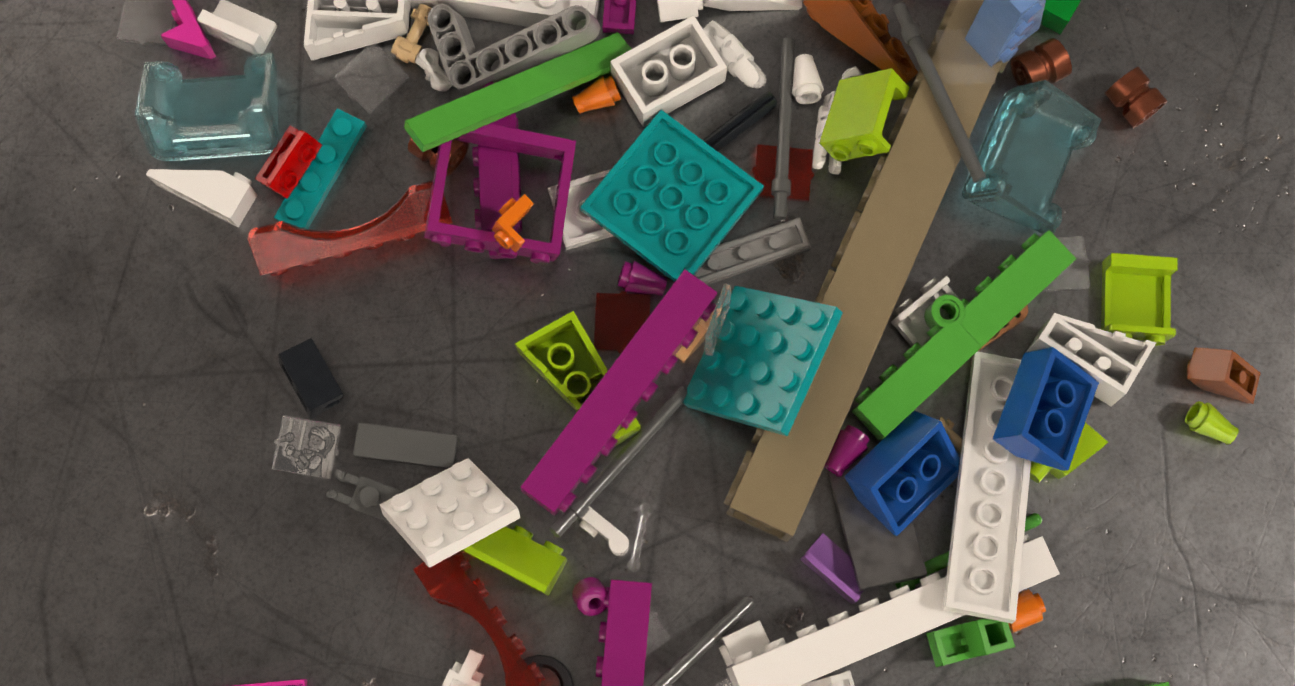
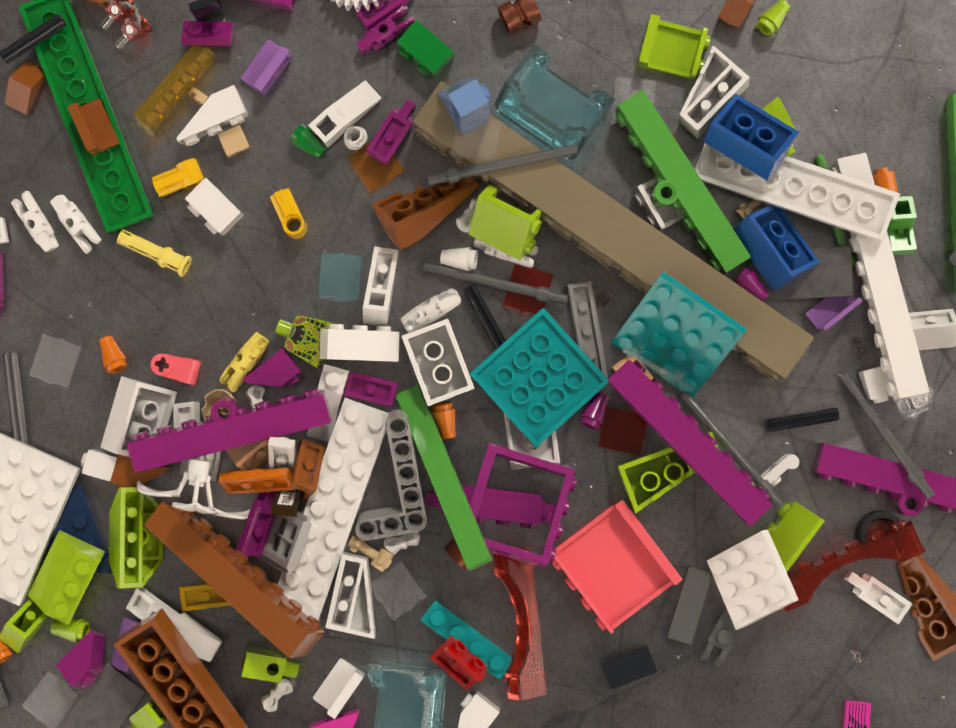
camera: 75 degrees left, 10 degrees up
clear piece [272,416,341,479] -> none
orange bracket [492,194,534,252] -> none
magenta piece [572,577,608,616] -> none
clear hinge [628,502,653,572] -> none
copper wheel [1010,38,1072,95] -> none
none -> coral panel [552,498,683,634]
none -> black axle [766,407,840,432]

